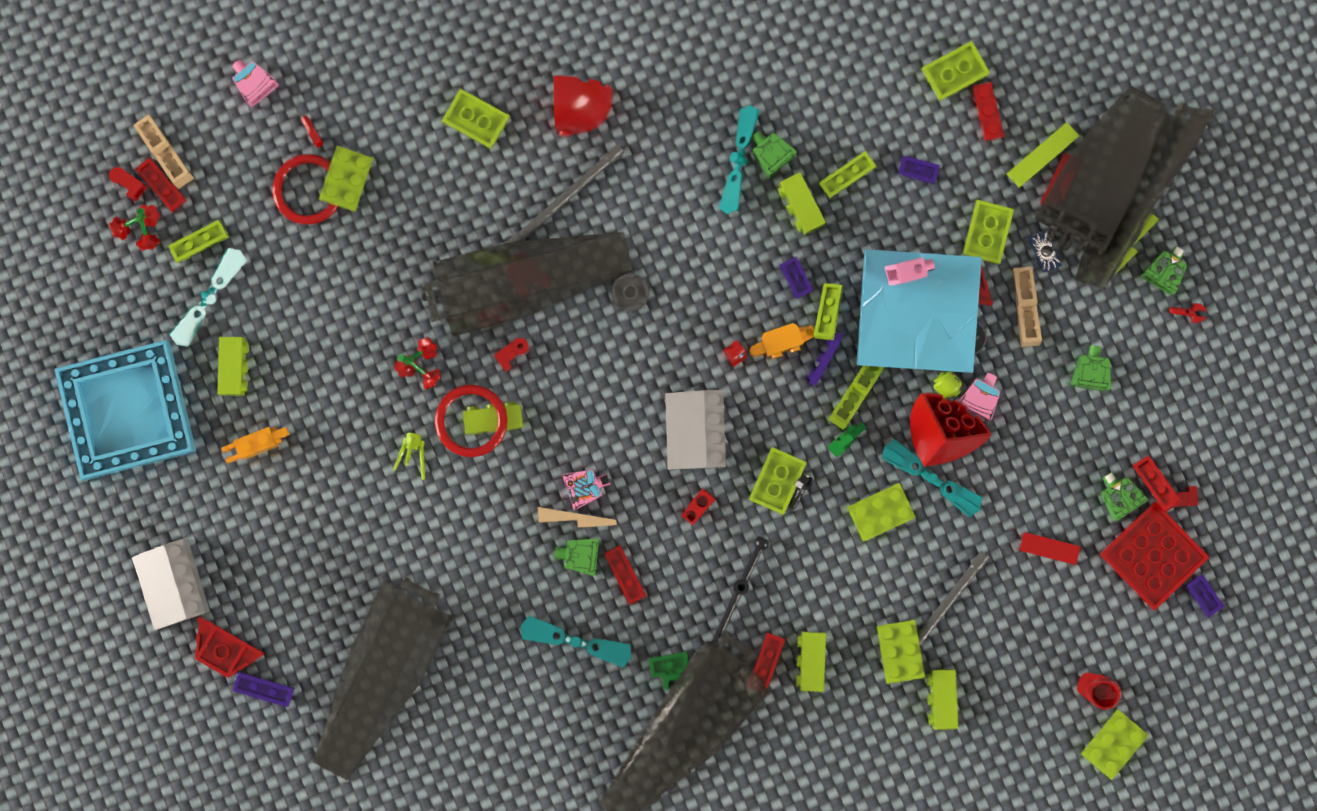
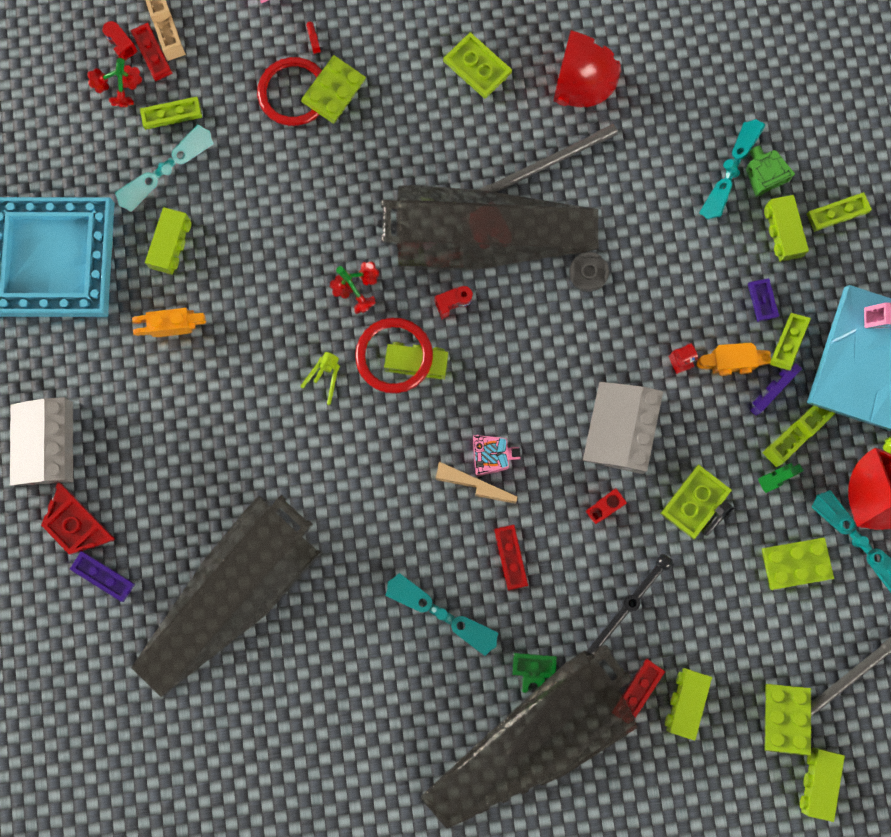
camera: 15 degrees right, 5 degrees down
bright green torso [554,539,599,576] -> none

